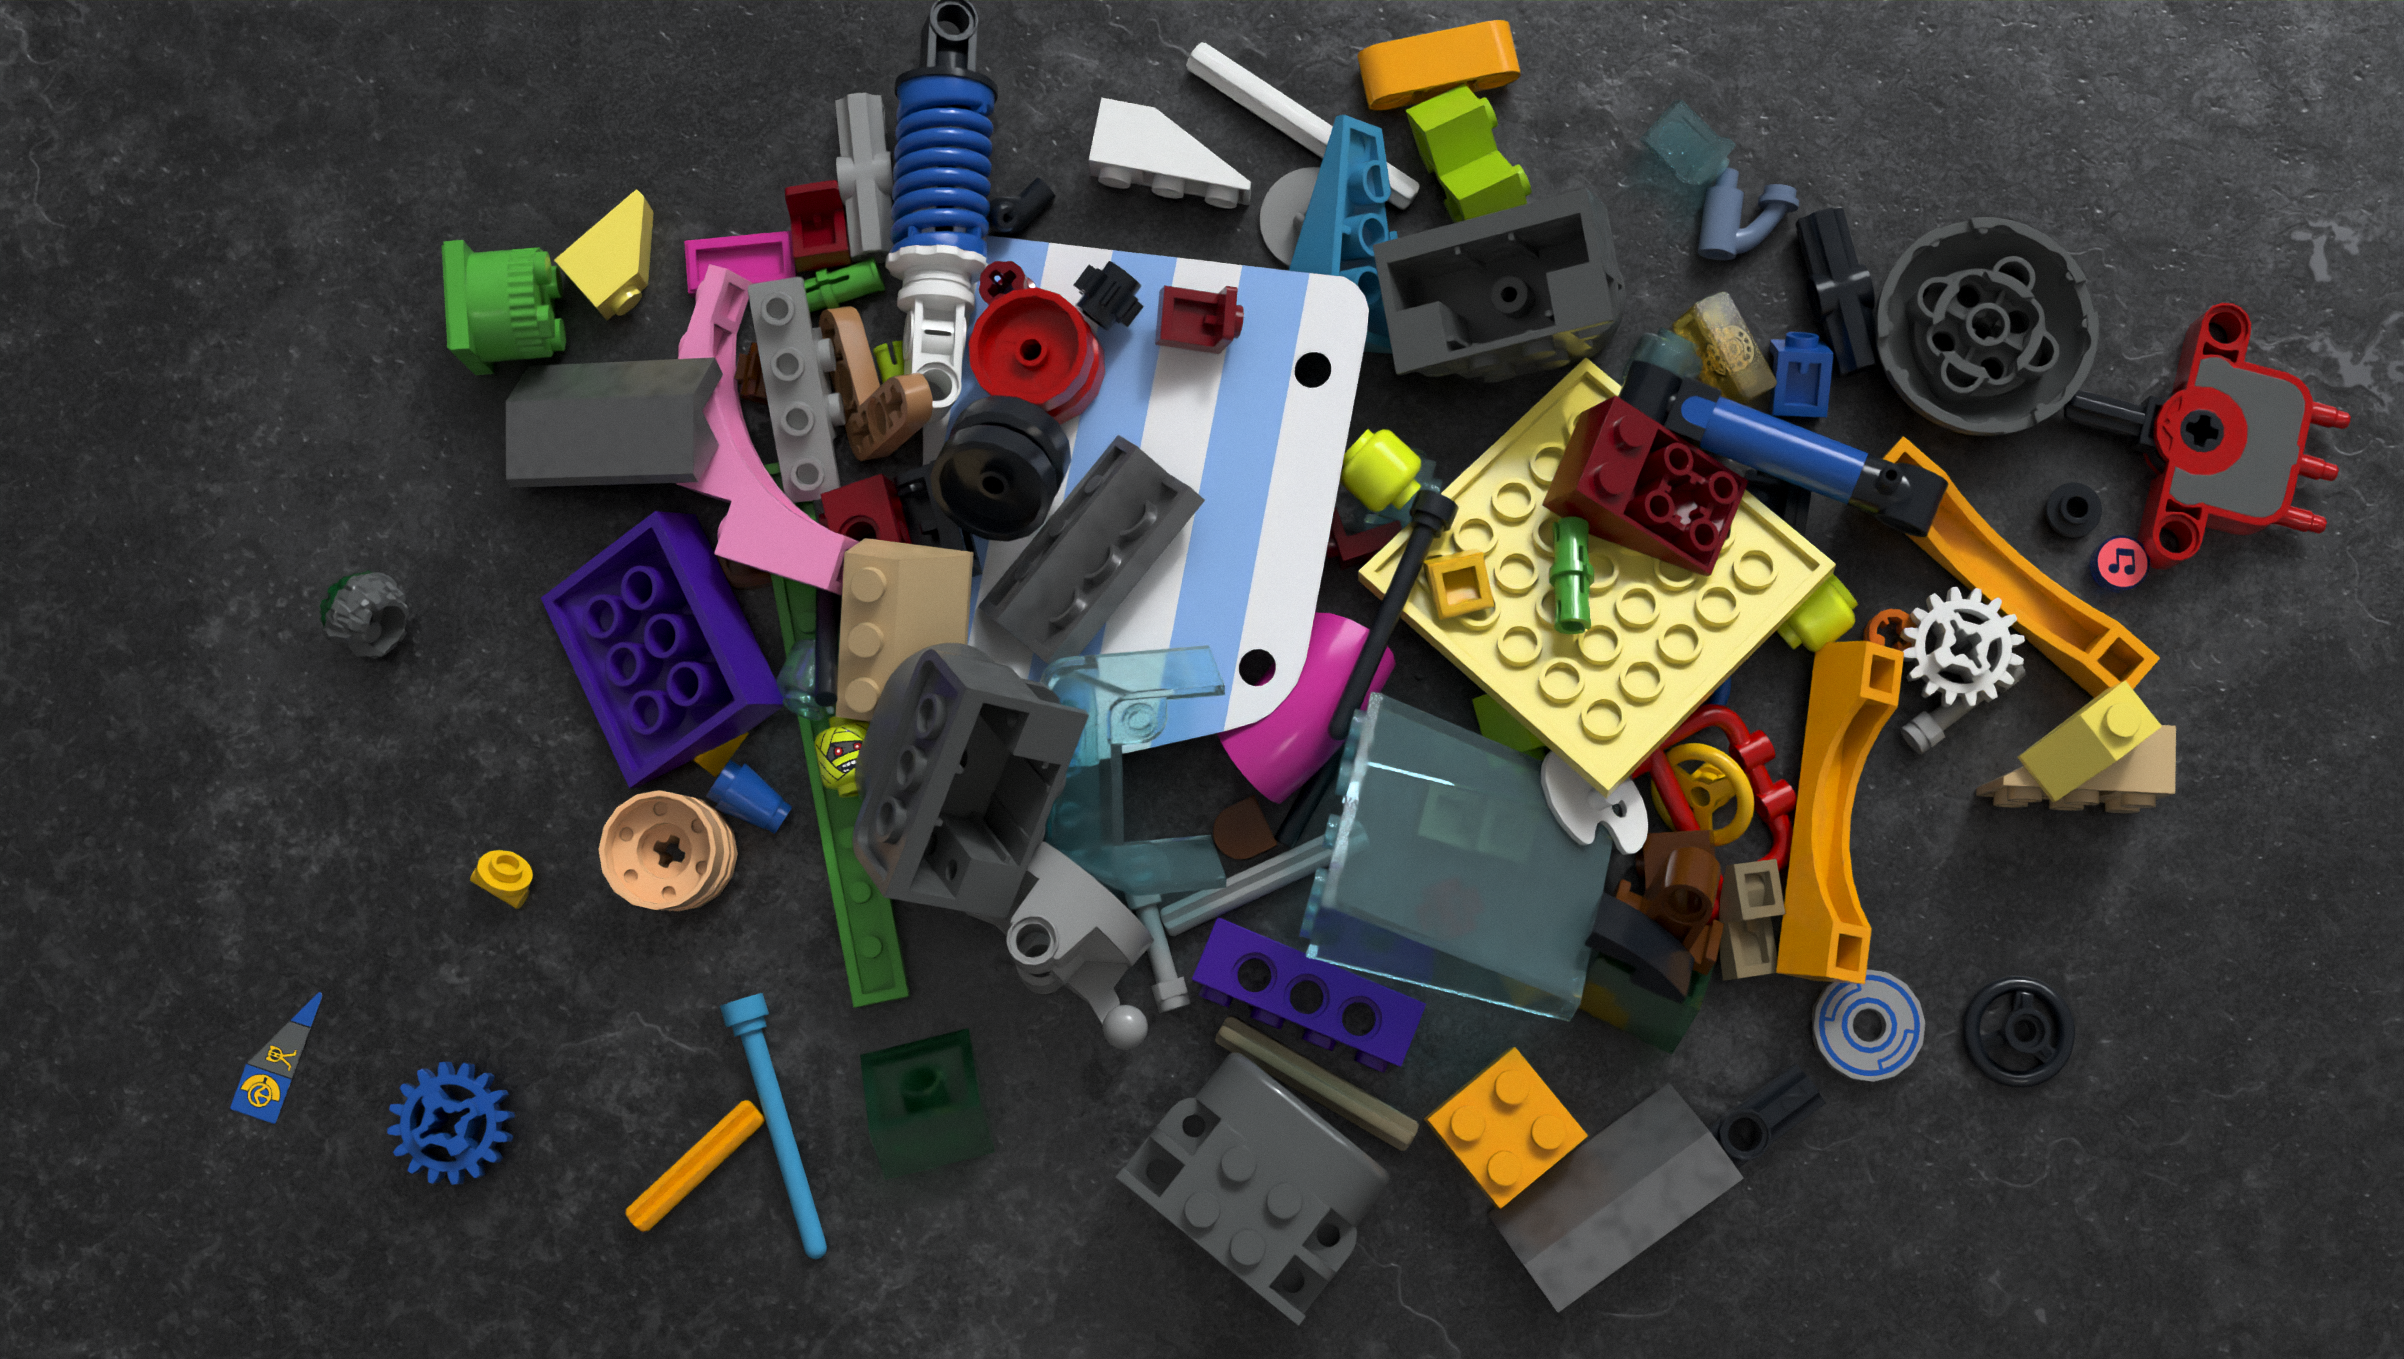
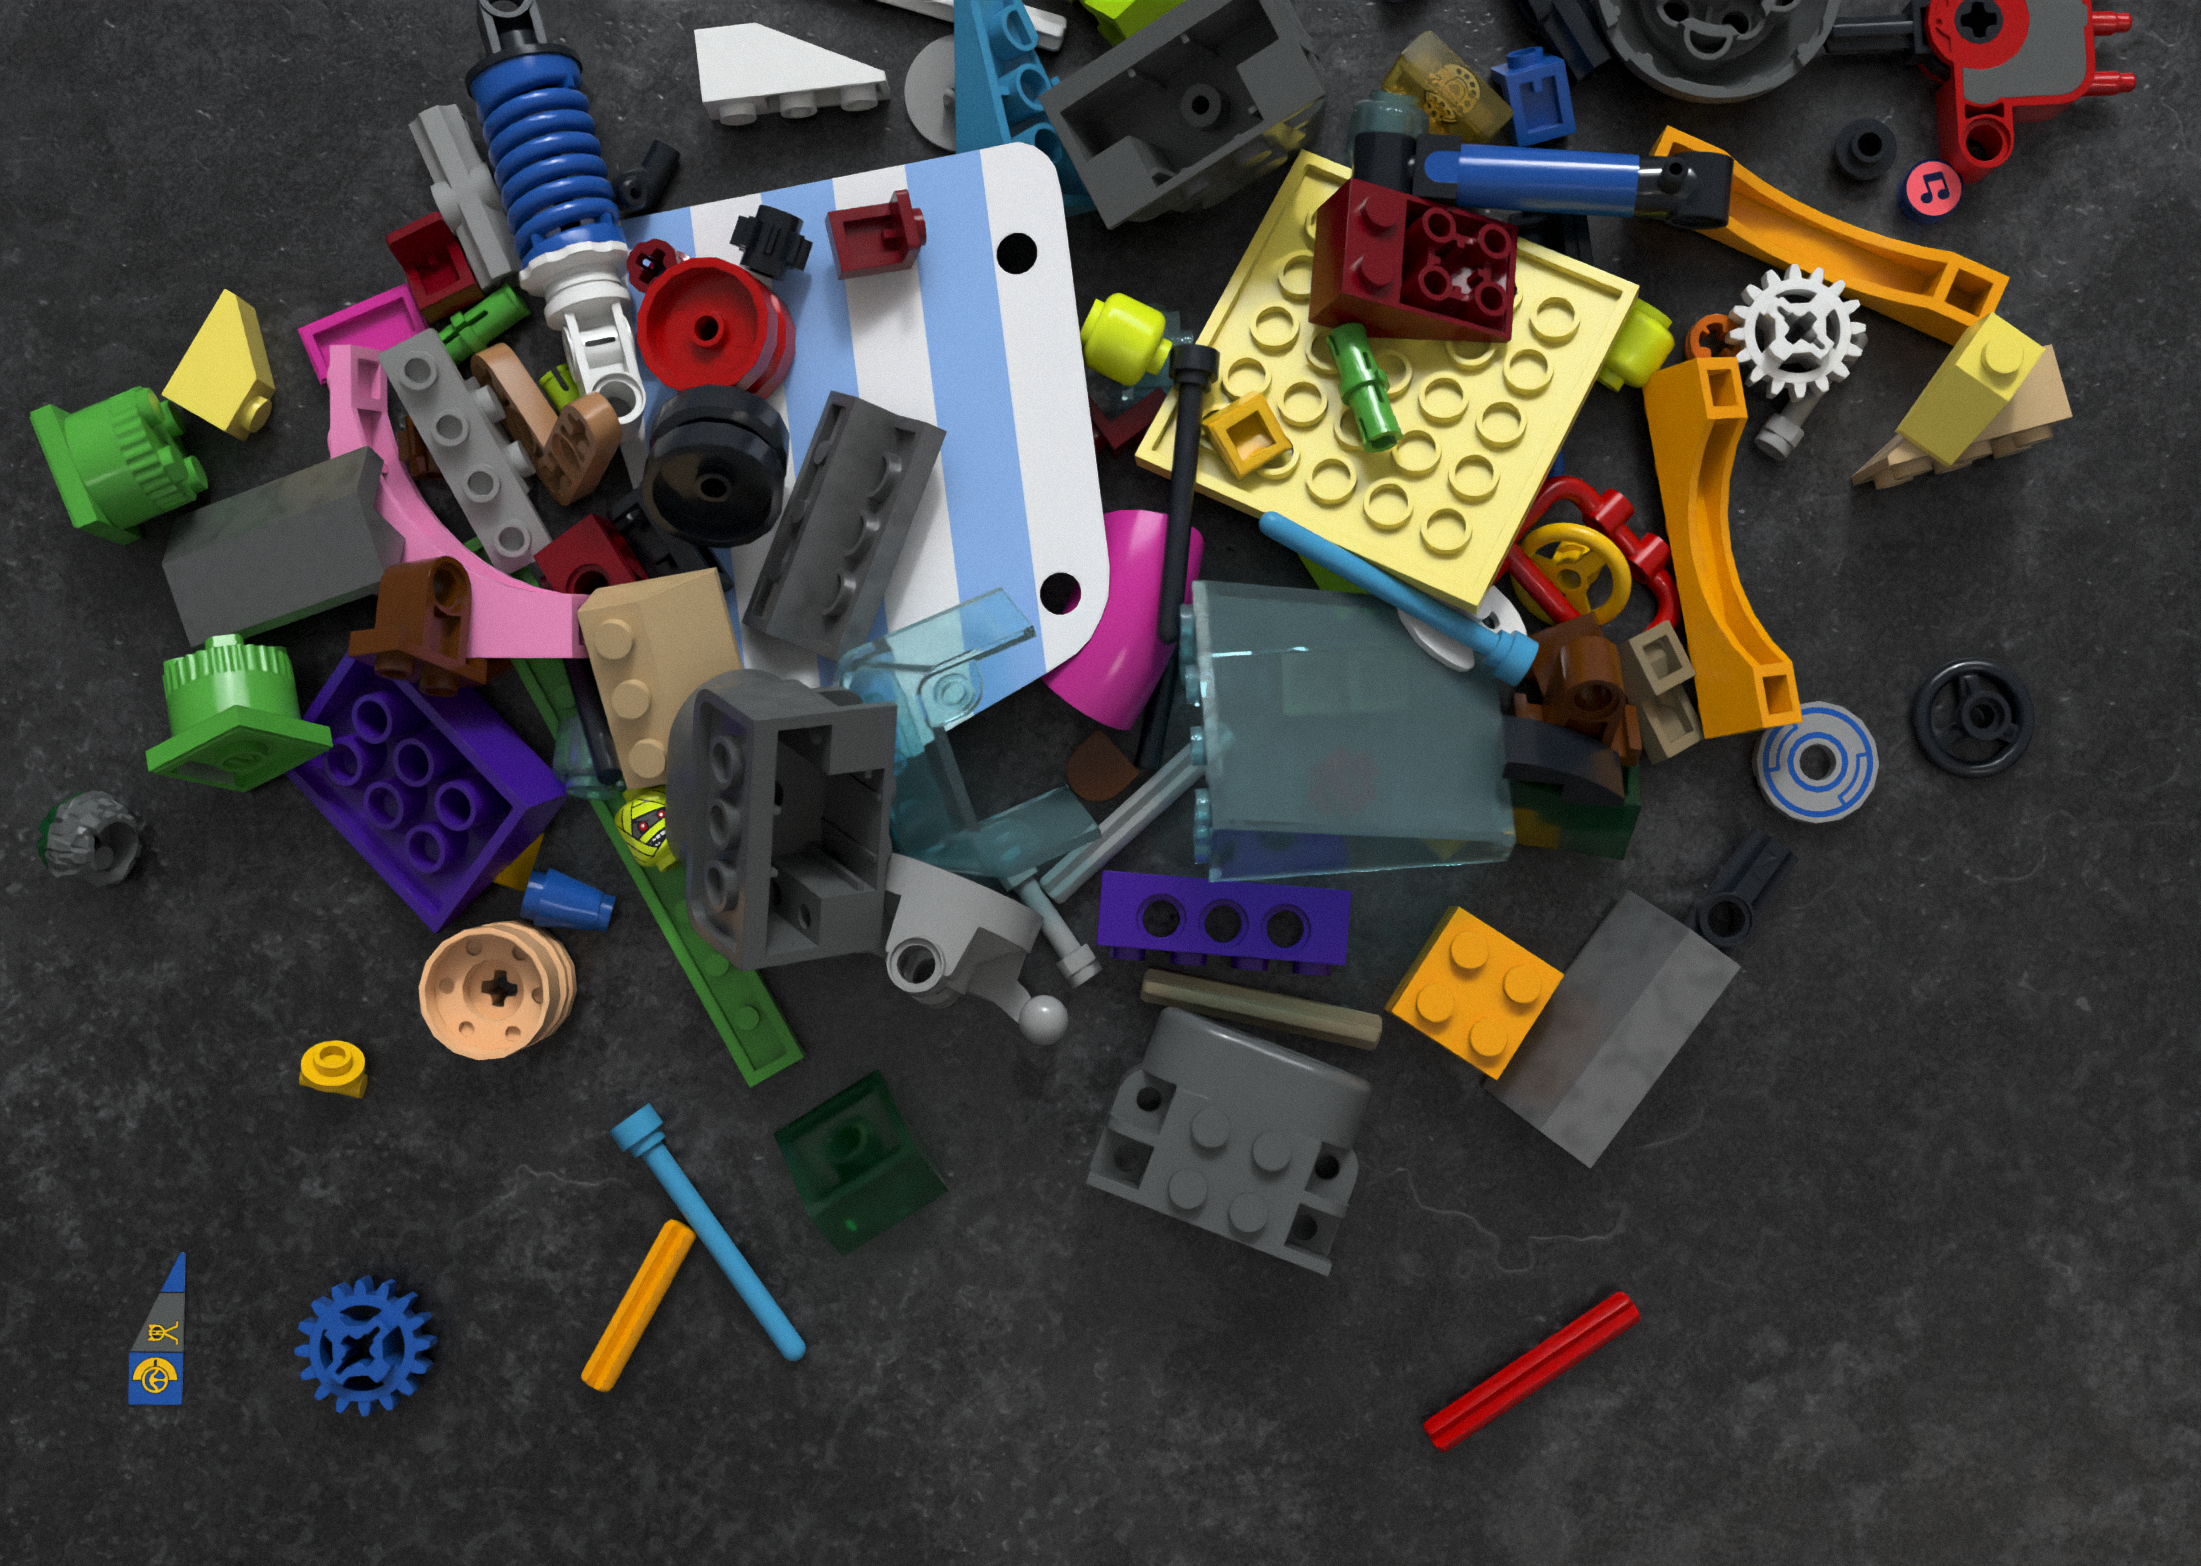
camera: 20 degrees left, 5 degrees up
none -> bright green piece [145,634,333,793]
none -> reddish brown pin [348,556,488,697]
none -> dark azure piece [1259,511,1539,687]

